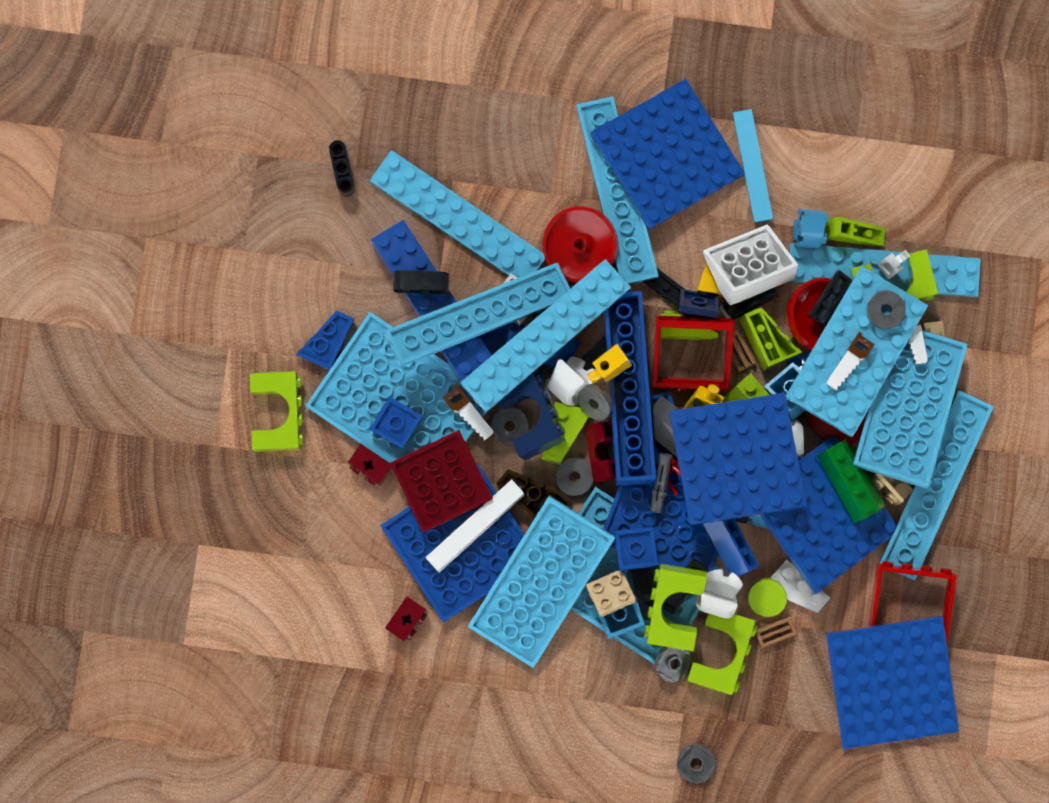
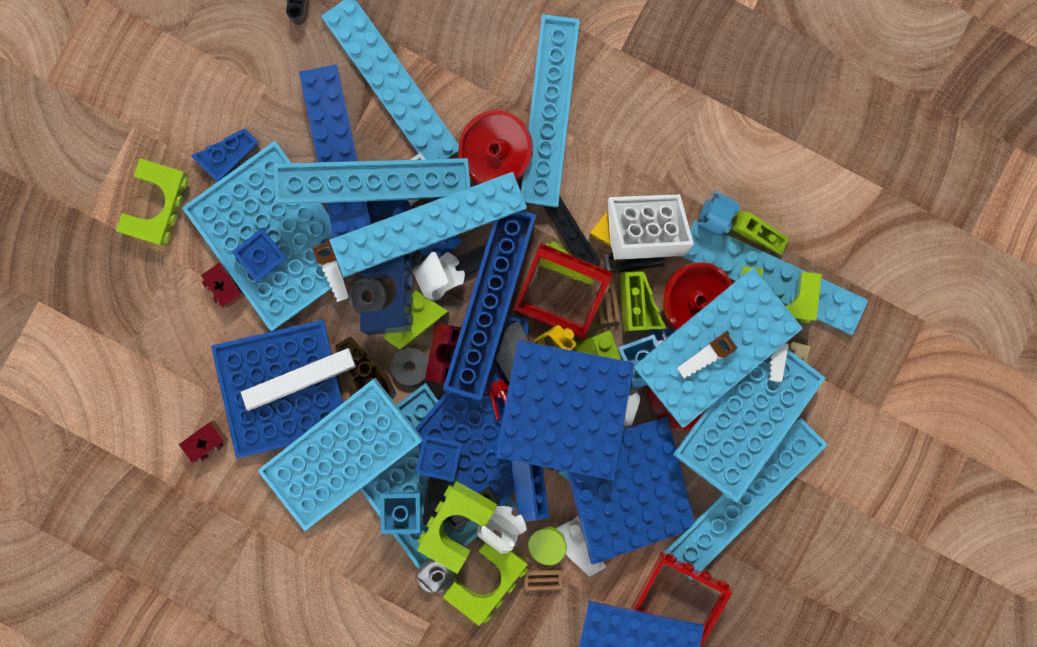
camera: 15 degrees right, 5 degrees up
dark red plate [390,430,493,533] -> none
black beam [393,270,450,295] -> none
flat silver tile [577,384,613,420] -> none
tan bracket [586,570,636,617] -> none
yellow torso [587,344,632,384] -> none
blue plate [590,79,745,230] -> none
dark grey pin [650,453,673,513] -> none
dark blue plate [679,289,718,319] -> none
medium azure tile [733,109,773,223] -> none
black tile [807,269,852,327] -> none
green slope [816,438,886,523] -> none
flat silver tile [866,290,906,329] -> none
tan bracket [871,473,913,506] -> none
white plate [878,250,910,280] -> none

